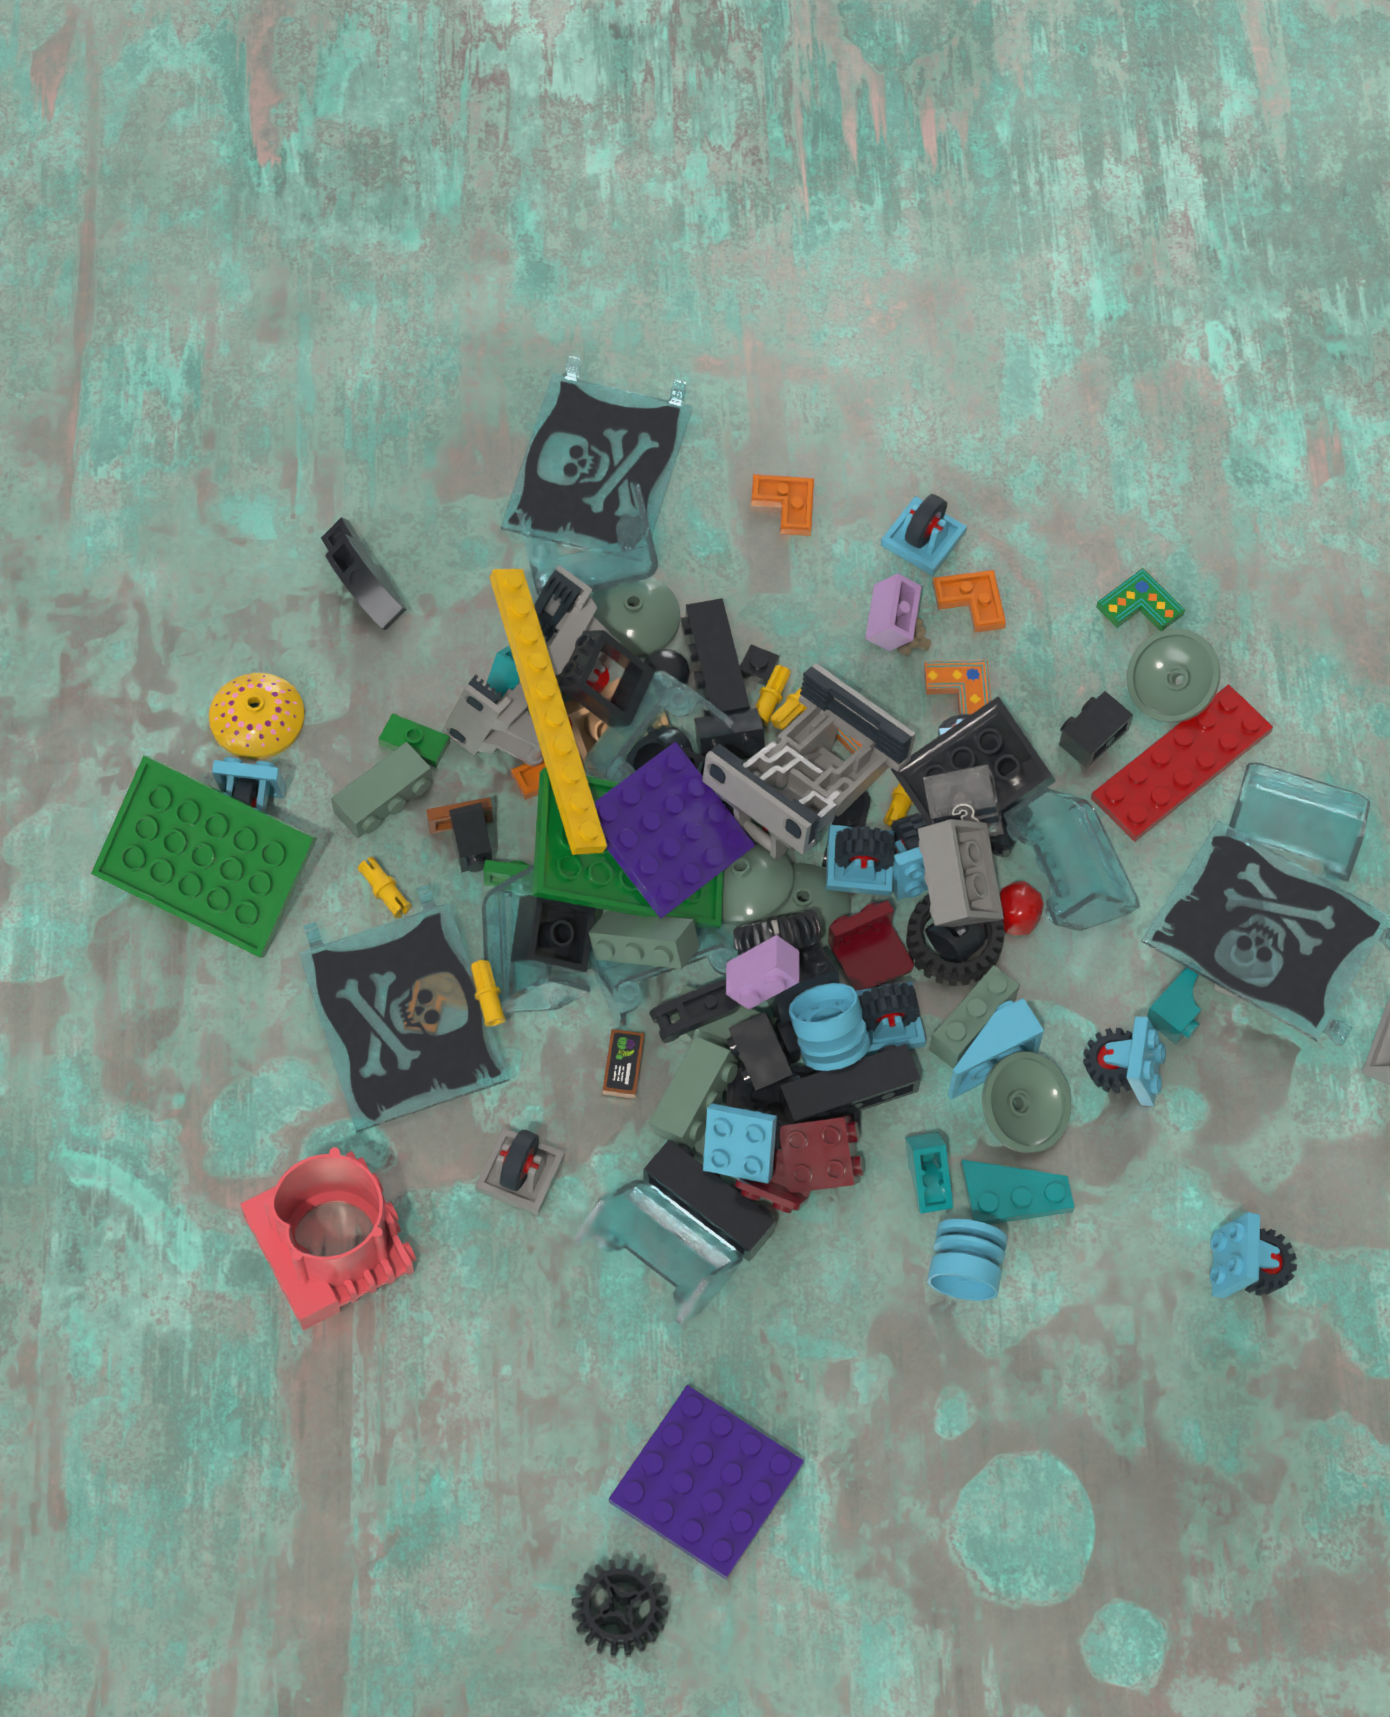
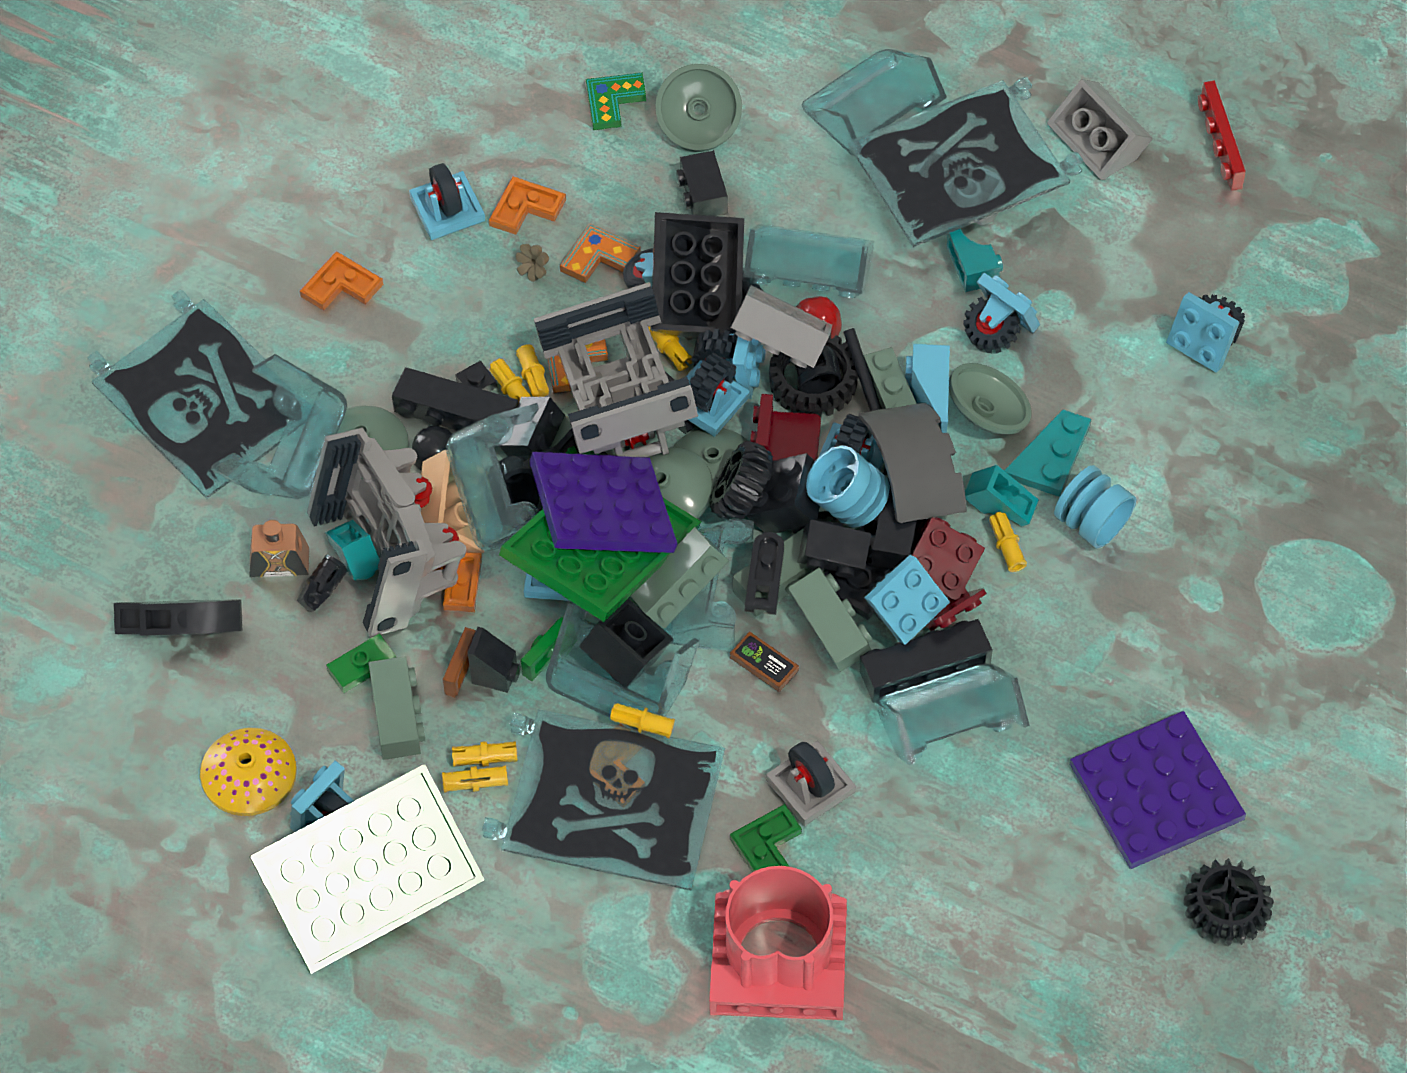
camera: 55 degrees left, 5 degrees down
yellow plate [489,569,607,855] -> none
black window [558,630,655,727] -> none
lavender brick [726,935,799,1010] -> none
lavender brick [865,573,922,651] -> none
clear slope [923,765,1004,837] -> none
red plate [1090,684,1273,842] -> none
none -> torso [249,520,309,577]
none -> black hinge [297,555,348,612]
none -> yellow pin [442,765,508,793]
none -> green tile [730,804,802,872]
none -> black bar [843,328,882,411]
none -> dark grey panel [858,403,967,523]
none -> yellow axle [989,512,1027,572]

